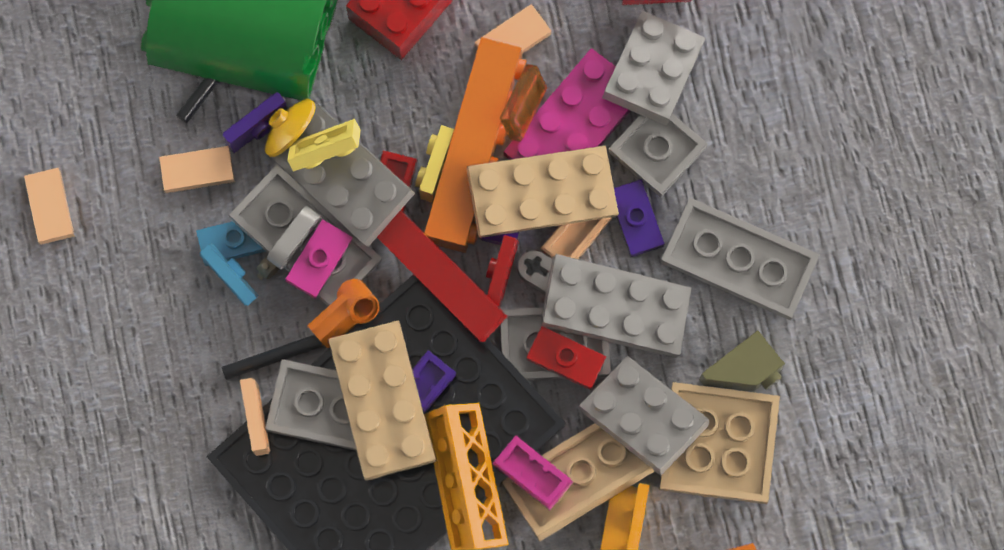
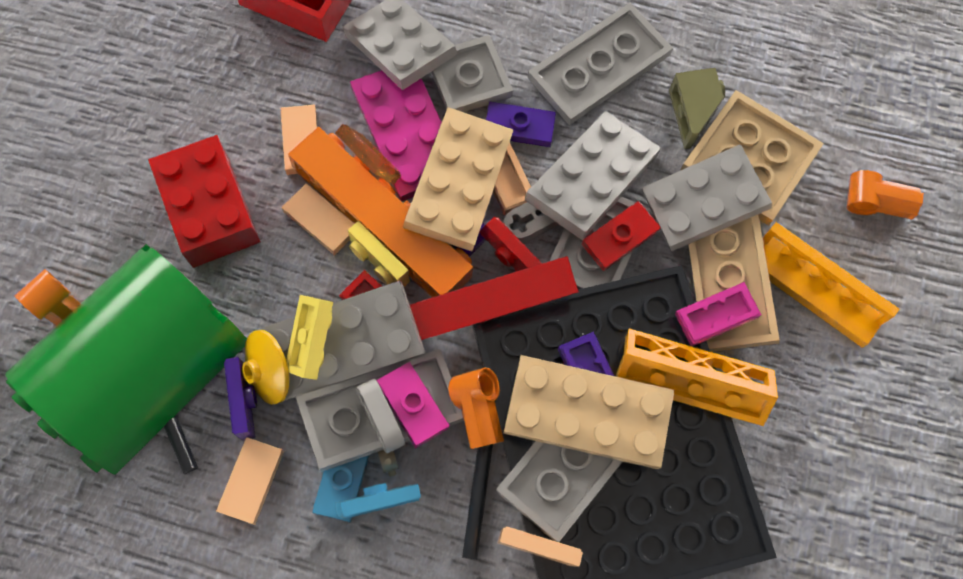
camera: 70 degrees left, 5 degrees down
none -> light nougat tile [282,183,354,256]

